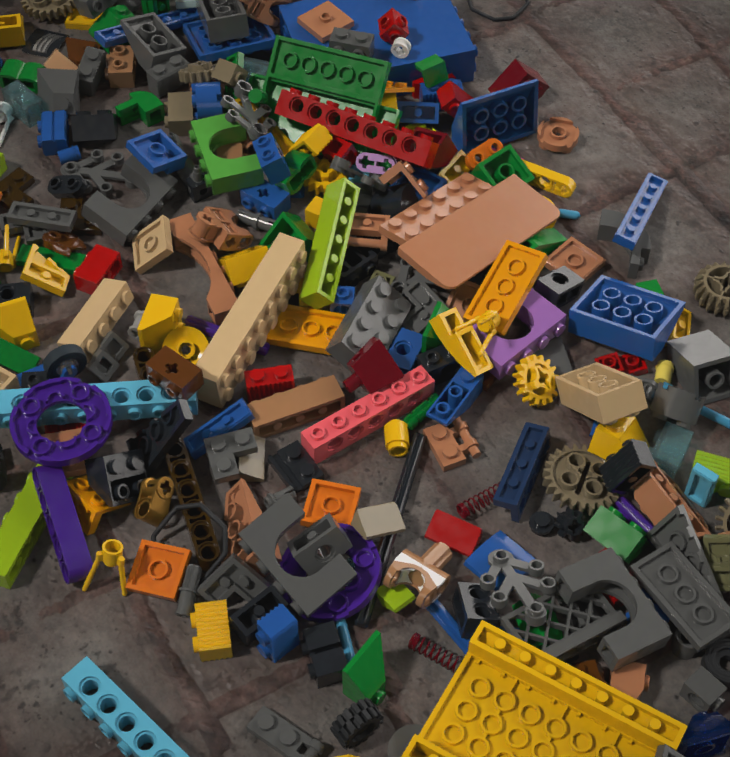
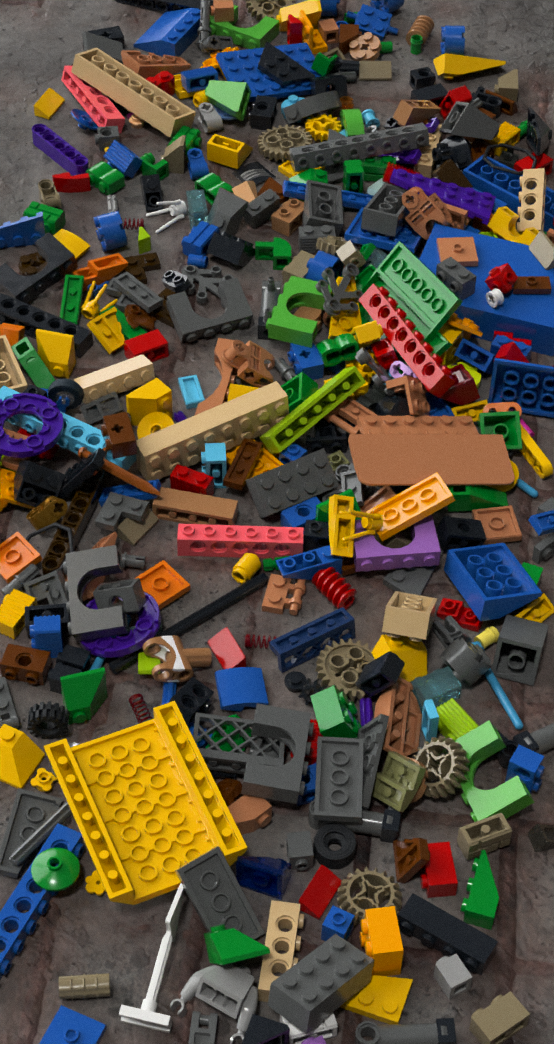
camera: 35 degrees right, 5 degrees down
blue plate [126,129,188,174] -> none
tan plate [132,215,173,274] -> none
green piece [248,88,269,106] -> none
blue brick [252,132,292,185] -> none
black plate [267,440,324,495] -> none
dark red torso [342,337,404,394] -> none
dark tan slope [351,502,406,540] -> none
green panel [415,54,449,88] -> none
dark grey plant [480,549,557,627] -> none
yellow gear [512,354,559,407] -> none
none -> reddish brown brick [0,643,52,686]
none -> dark orange sword [78,447,160,495]
none -> medium azure tile [178,375,205,409]
none -> medium azure brick [201,443,226,488]
none -> reddish brown plate [223,438,263,491]
none -> red piece [312,567,357,610]
none -> reddish brown plate [512,276,551,294]

